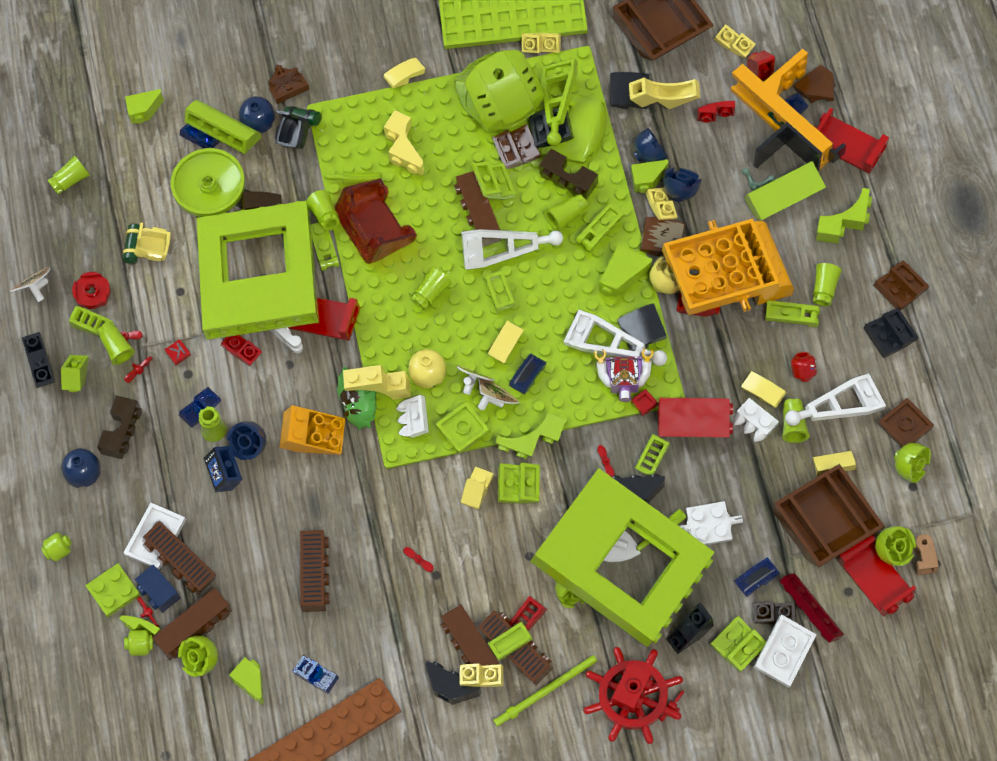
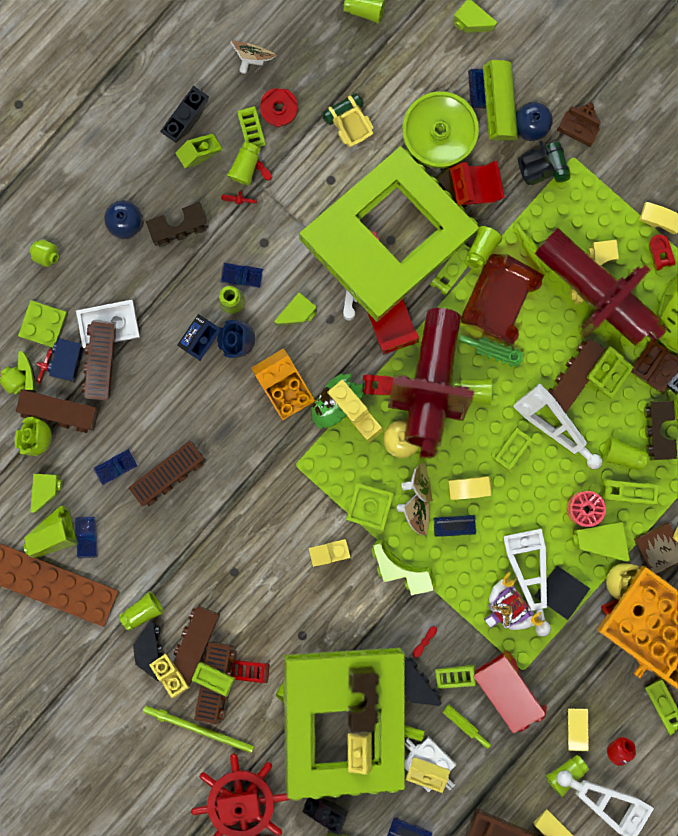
camera: 50 degrees right, 20 degrees up
red tile [164,339,191,366] -> none
red slope [220,335,262,366] -> none
white plate [396,395,429,438] -> none
red piece [403,547,434,573] -> none
lime slope [498,463,540,503] -> none
red tile [631,389,658,416] -> none
white plate [733,398,779,442] -> none
none -> lime slope [23,506,78,558]
none -> clear blue slope [93,449,137,486]
none -> lime plant [119,591,164,631]
none -> lime slope [274,293,317,326]
none -> dark brown arch [348,667,379,732]
none -> light yellow slope [348,732,372,775]
none -> red plate [363,375,394,396]
none -> dark red piece [387,307,474,458]
none -> light yellow slope [406,757,450,793]
none -> lime axle [442,704,491,749]
none -> red panel [450,161,505,206]
none -> bright green piece [459,334,524,368]
none -> dark red piece [534,228,667,346]
none -> coral wheel [567,491,606,527]
none -> red plate [649,234,676,271]

